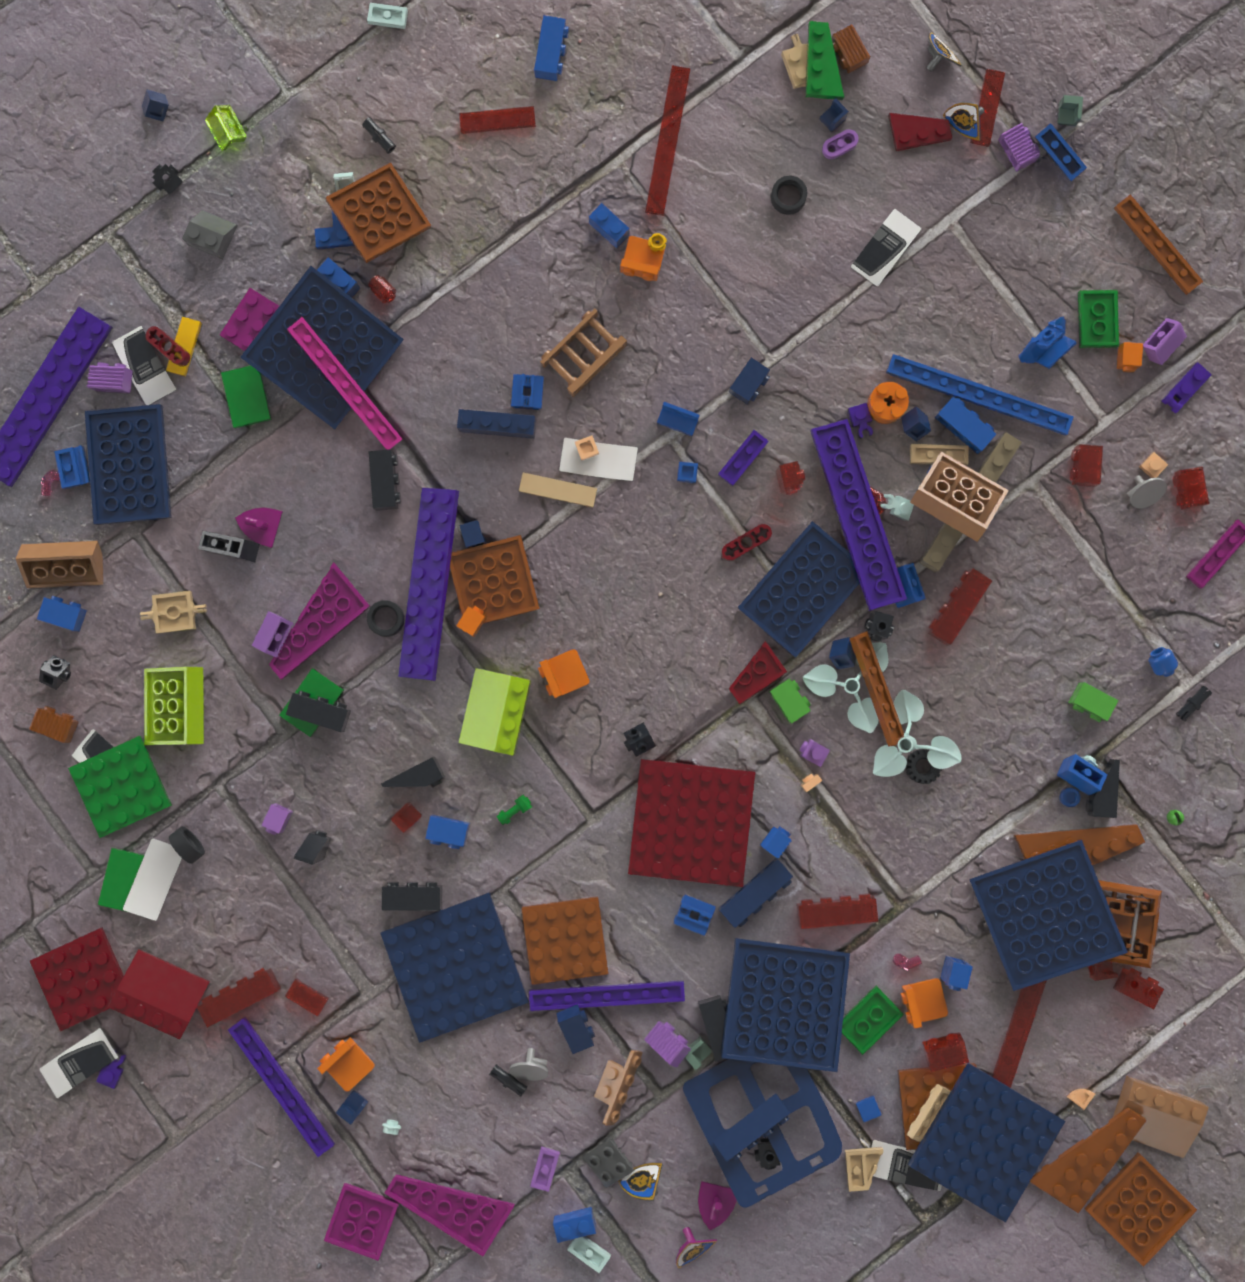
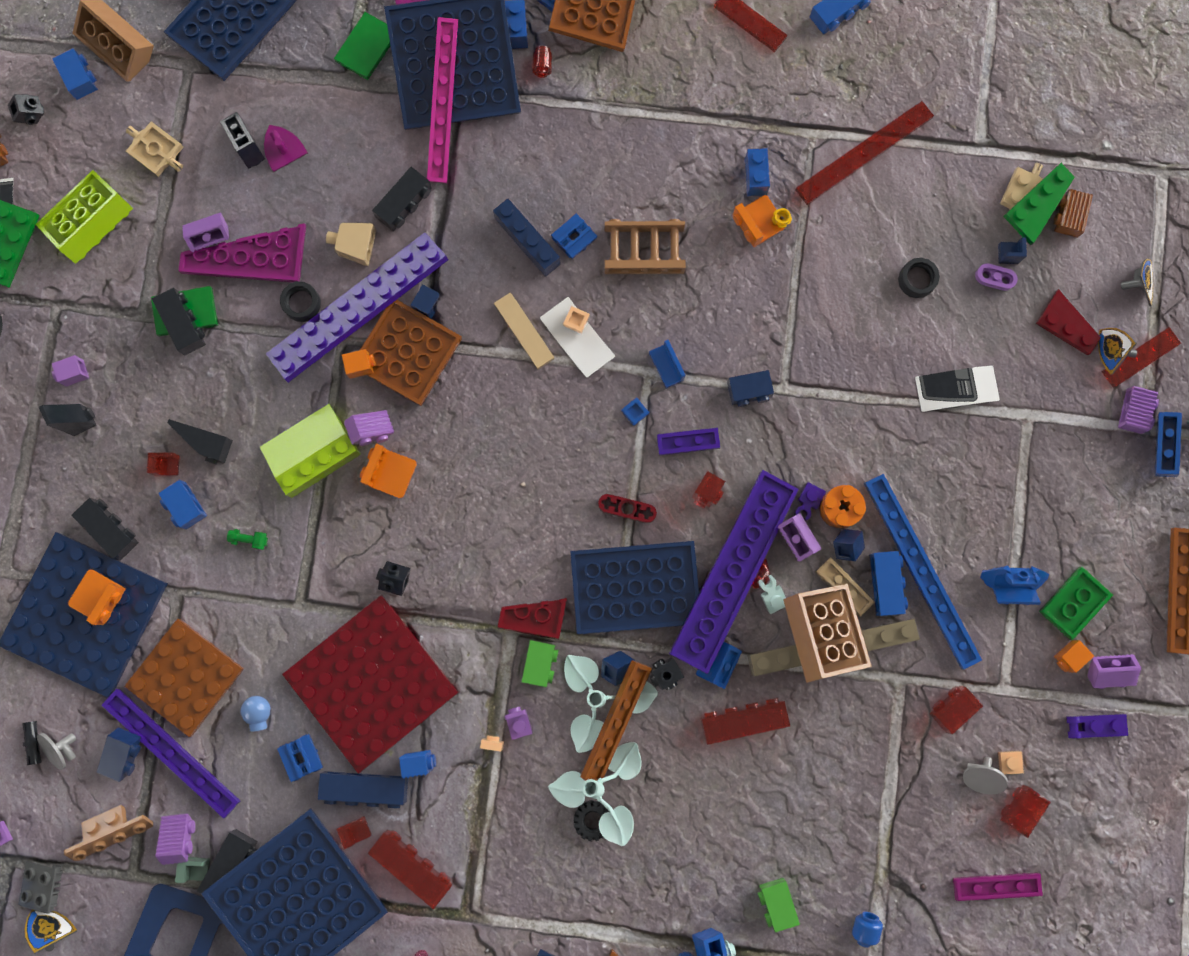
camera: 40 degrees right, 5 degrees down
none -> orange bracket [68,570,126,625]
none -> medium blue piece [240,696,271,732]
none -> tan torso [326,223,376,266]
none -> clear red panel [336,816,372,849]
none -> medium lavender brick [344,410,394,446]
none -> medium lavender brick [778,513,822,561]

